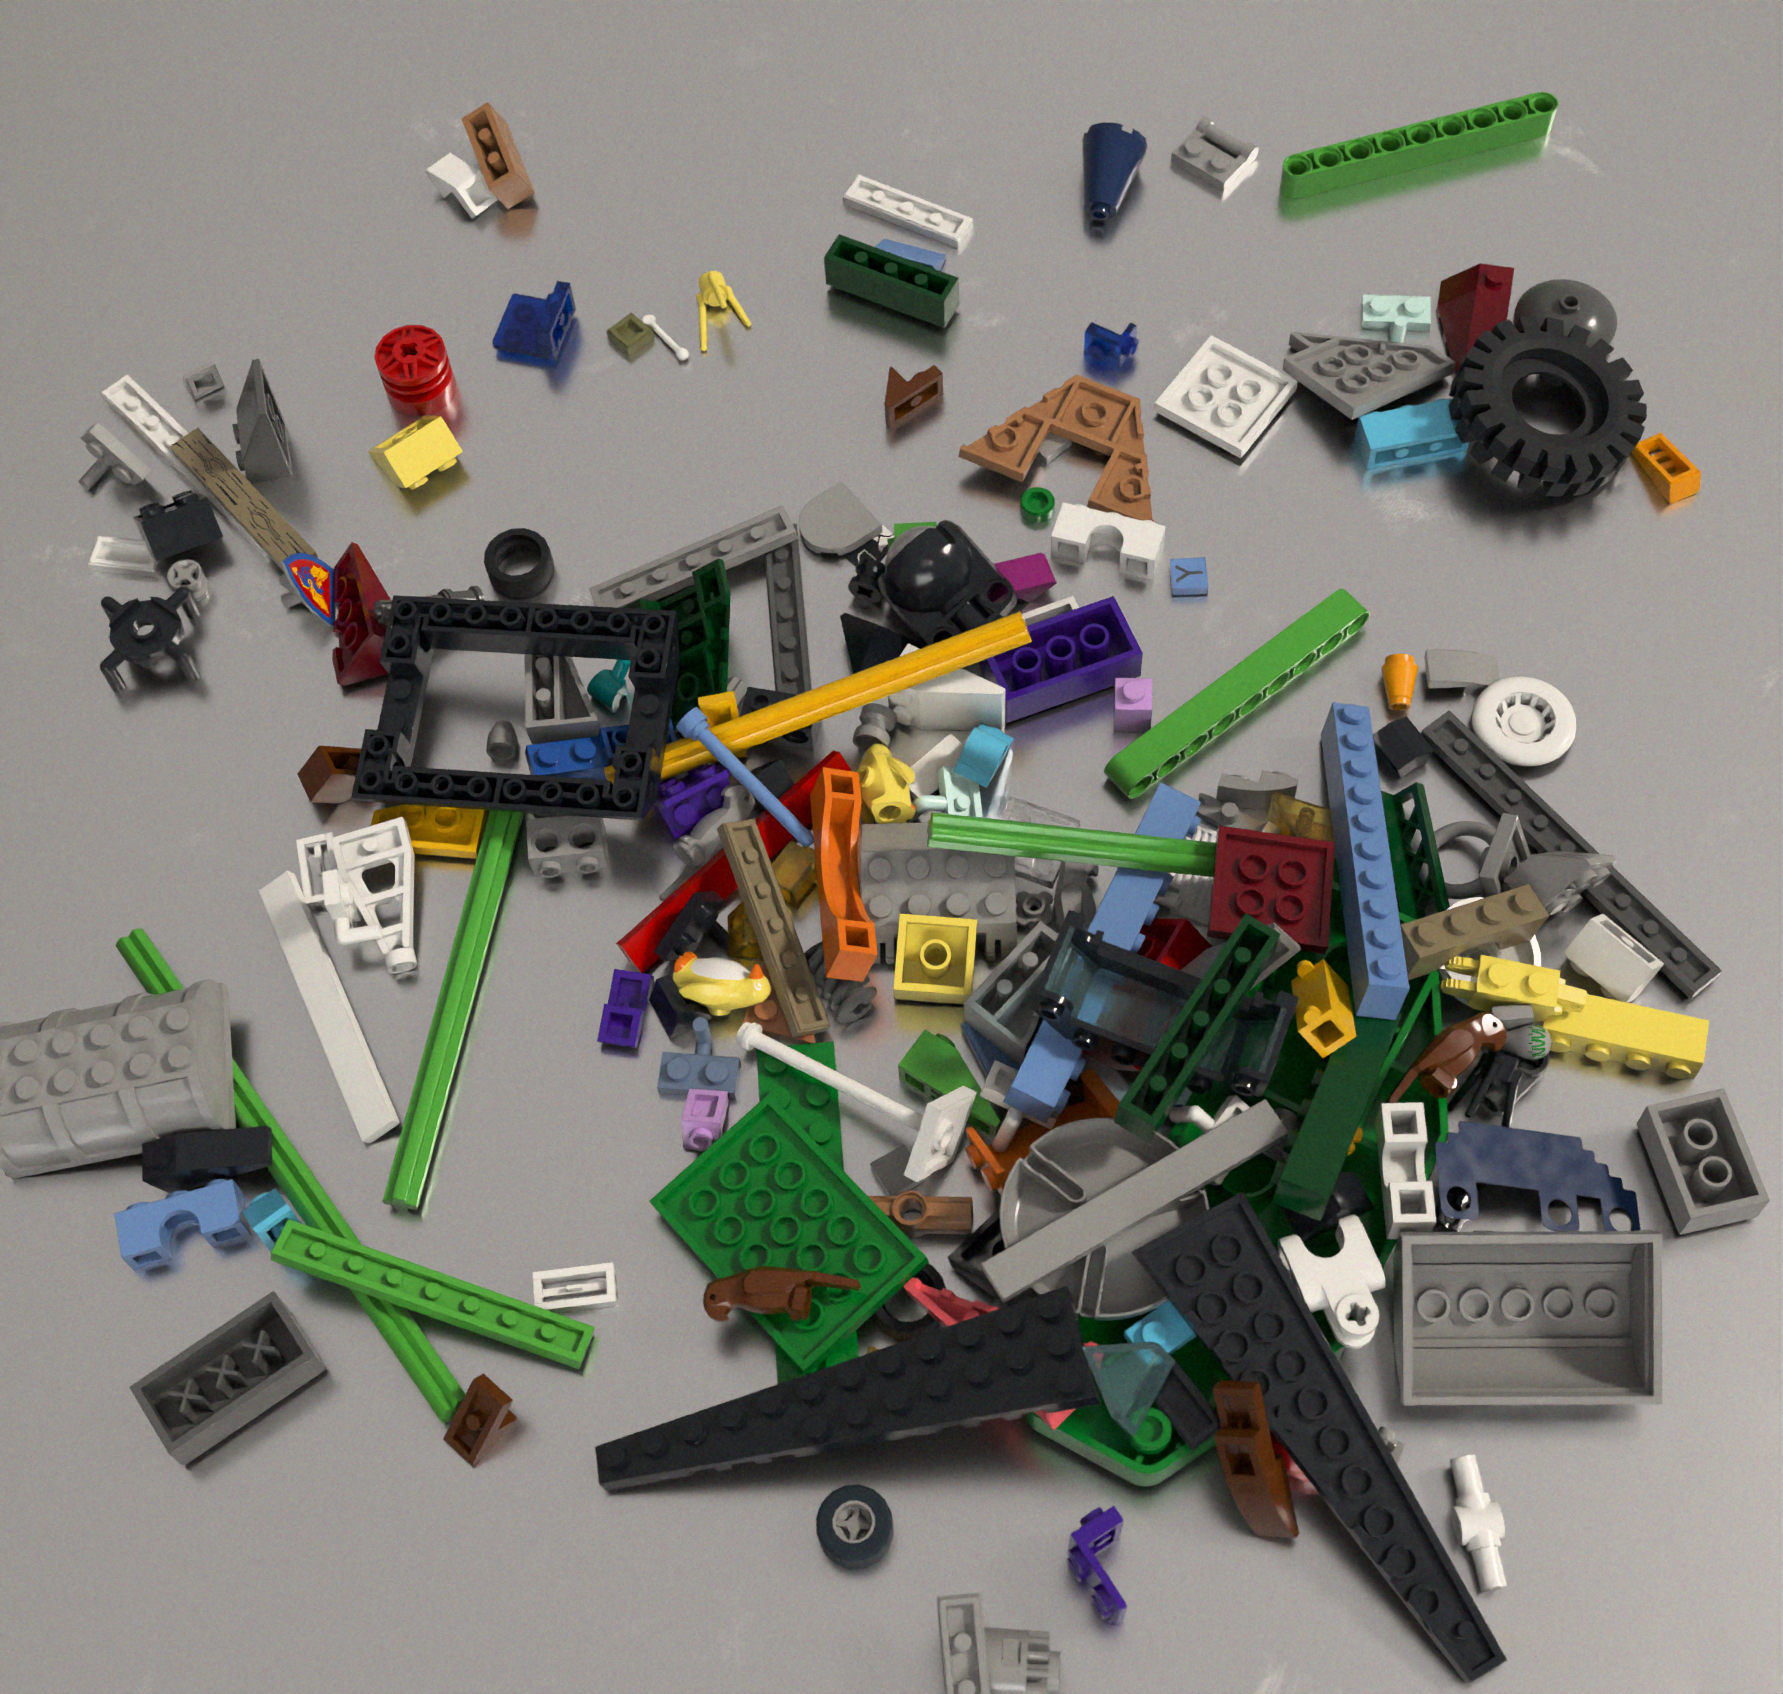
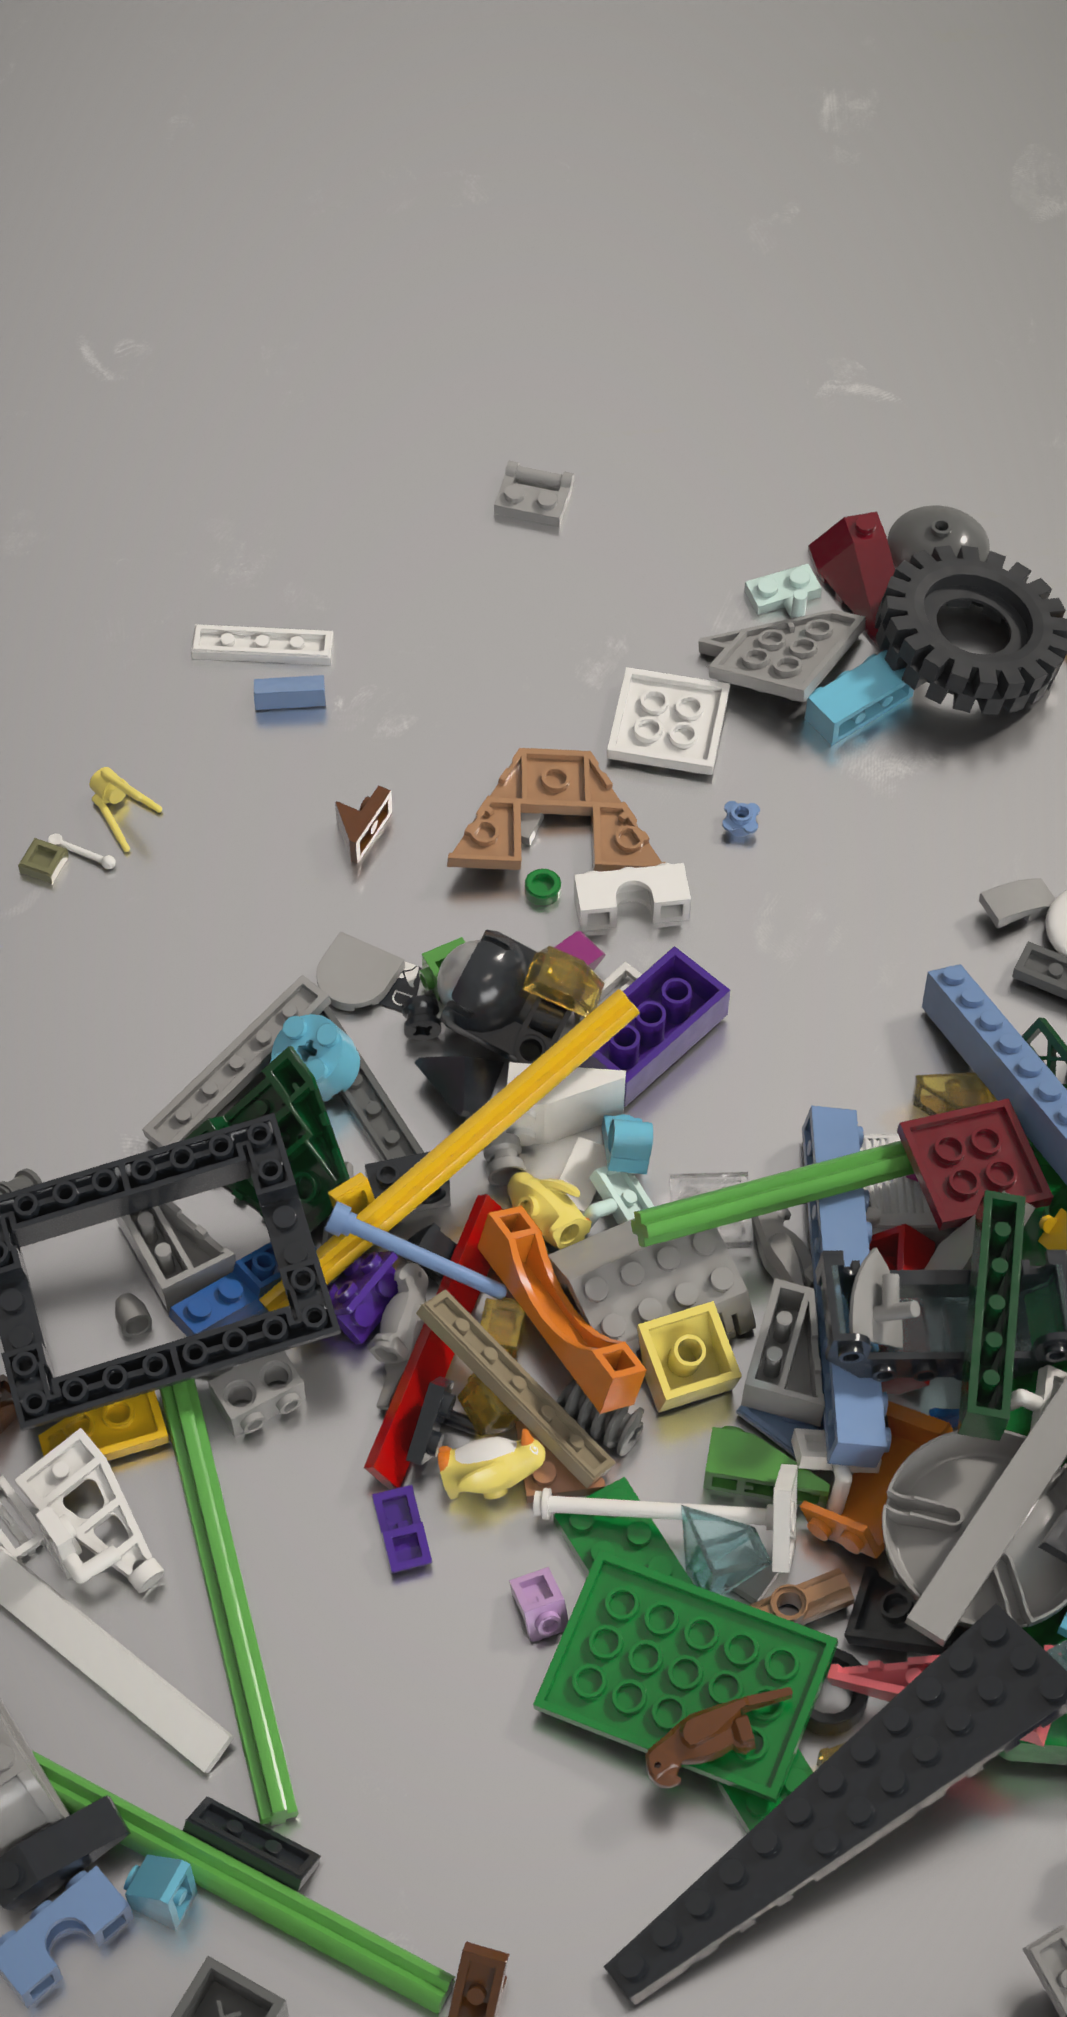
camera: 30 degrees left, 5 degrees down
bright green plate [271,1219,595,1369] -> none
black tyre [484,528,554,598] -> none
white tile [533,1262,618,1314] -> none
teal piece [587,660,631,713] -> none
black tile [649,975,712,1038] -> none
sand blue plate [657,1017,741,1099] -> none
black wheel [816,1484,894,1569] -> none
dark green brick [824,234,959,328] -> none
light grey plate [1016,891,1053,928] -> none
dark blue cone [1082,122,1148,220] -> none
clear blue bracket [1084,322,1139,369] -> none
bright green beam [1104,588,1370,799] -> none
lavender brick [1113,678,1152,732] -> none
medium blue tile [1169,557,1208,596] -> none
light grey piece [1195,793,1281,834] -> none
light grey slope [1216,770,1299,809] -> none
bright green beam [1280,92,1559,199] -> none
black piece [1373,716,1434,778] -> none
light orange cone [1381,654,1418,711] -> none
none -> black tile [183,1796,321,1892]
none -> medium azure brick [271,1014,360,1102]
none -> clear yellow slope [522,946,605,1017]
none -> clear light blue slope [681,1505,772,1596]
none -> medium blue plate [722,801,760,836]
none -> light grey shield [849,1248,920,1349]

